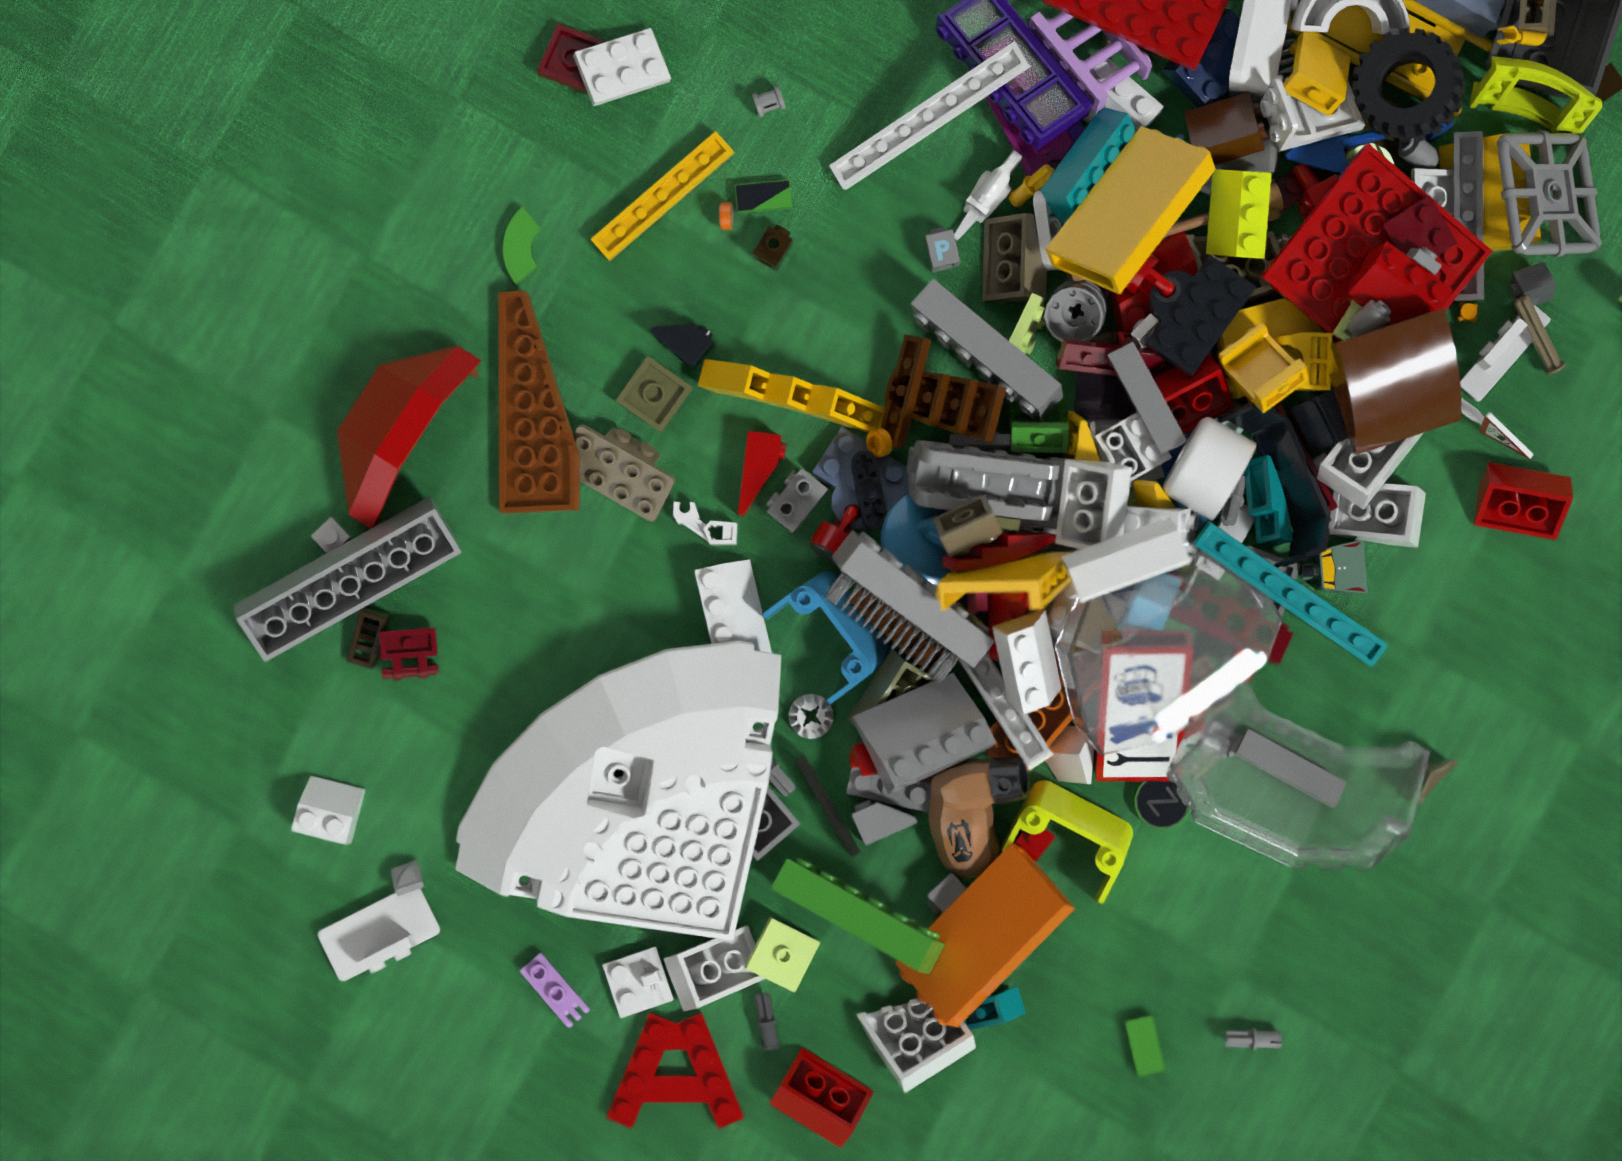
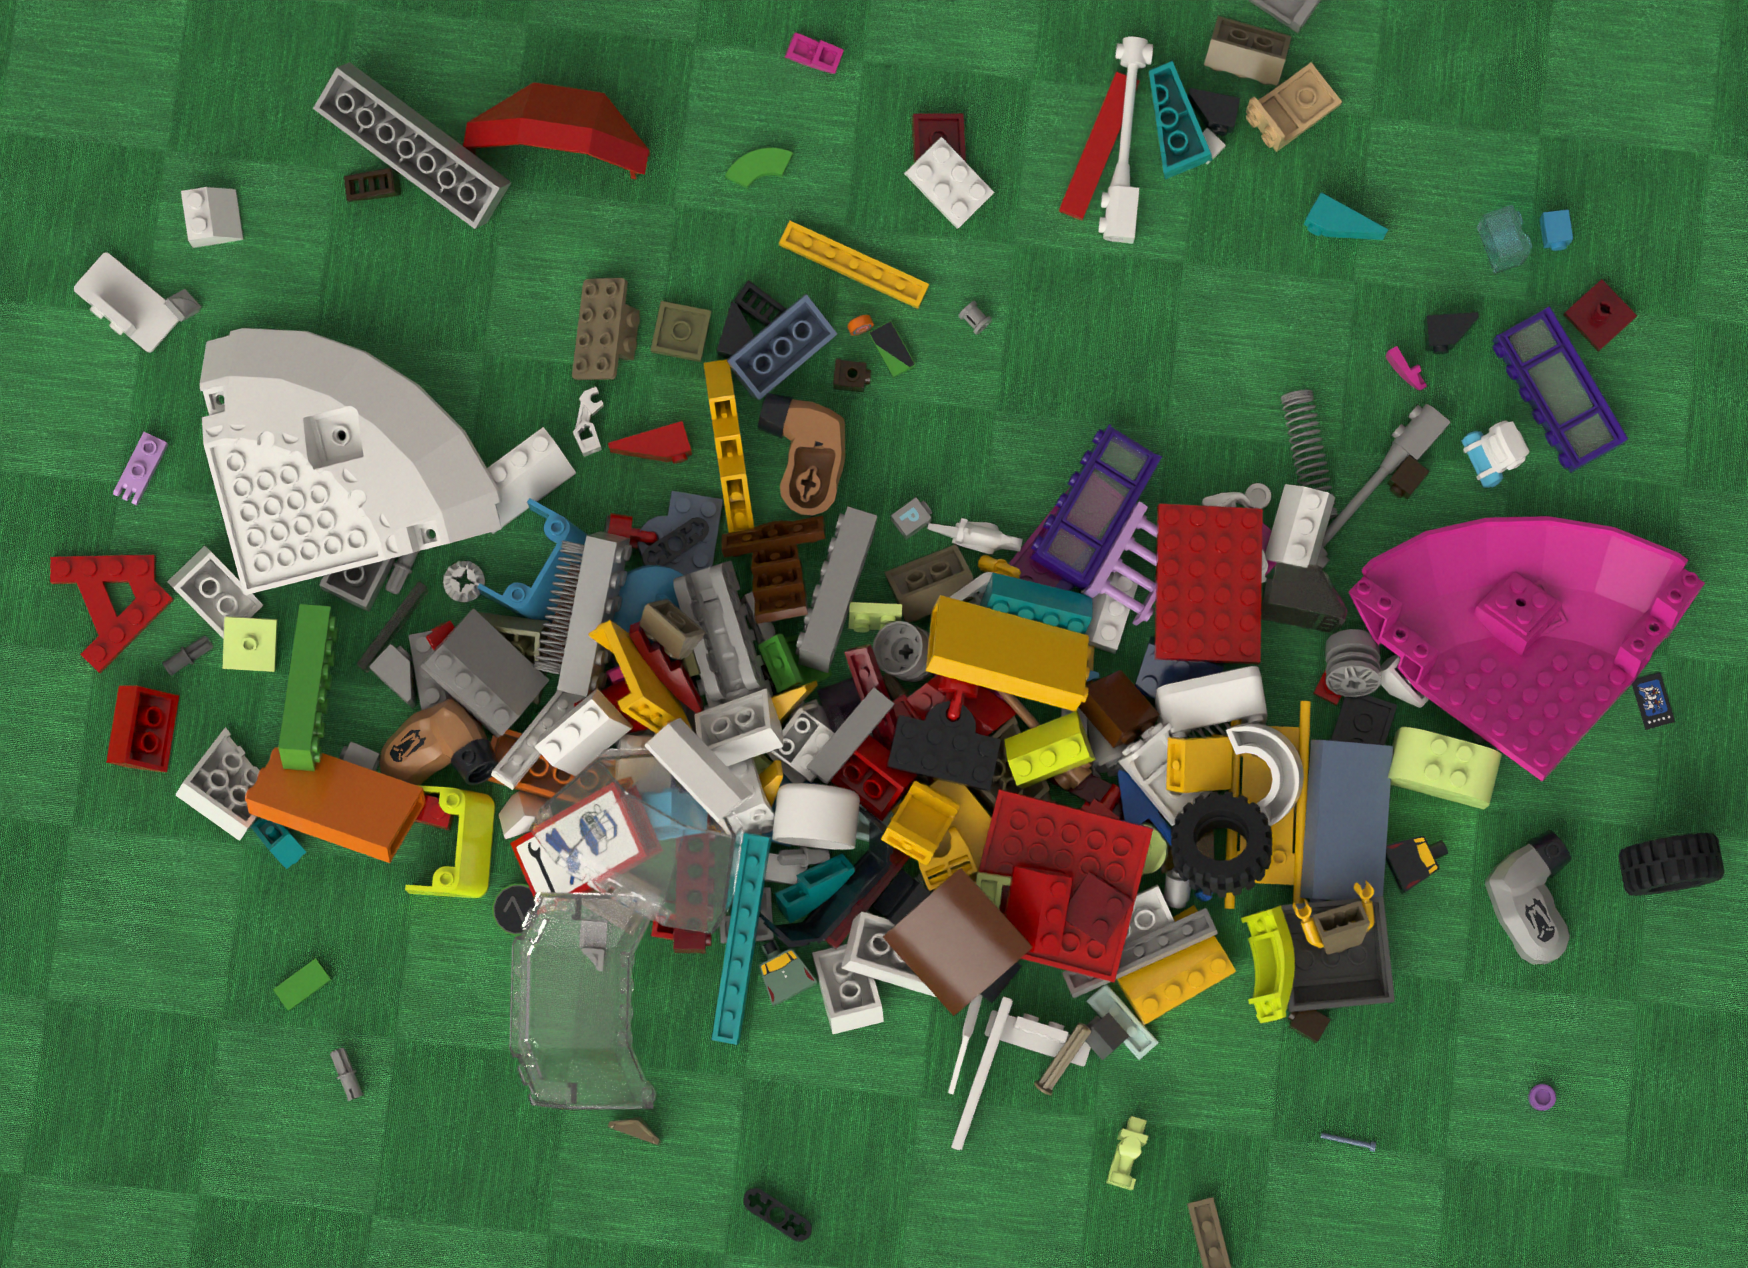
camera: 60 degrees right, 5 degrees down
white plate [311,517,352,553] -> none
dark red plate [378,627,438,681] -> none
dark orange wing [498,290,580,514] -> none
white hinge [603,946,674,1018] -> none
light grey brick [766,468,828,534] -> none
white plate [829,41,1031,190] -> none
light orange tile [866,428,892,458] -> none
white plate [1131,314,1160,349] -> none
light grey tile [1234,729,1347,808] -> none
light grey brick [1347,300,1391,337] -> none
light grey plate [1406,247,1442,275] -> none
light orange piece [1457,302,1478,323] -> none
red slope [1474,462,1573,540] -> none
light grey plate [1497,130,1602,257] -> none
none -> sand blue slope [727,294,837,400]
none -> black slope [730,280,787,327]
none -> black beam [743,1188,812,1242]
none -> medium nougat piece [758,393,845,515]
none -> dark pink slope [785,32,844,74]
none -> white tile [951,996,1013,1150]
none -> light aqua tile [1086,984,1159,1060]

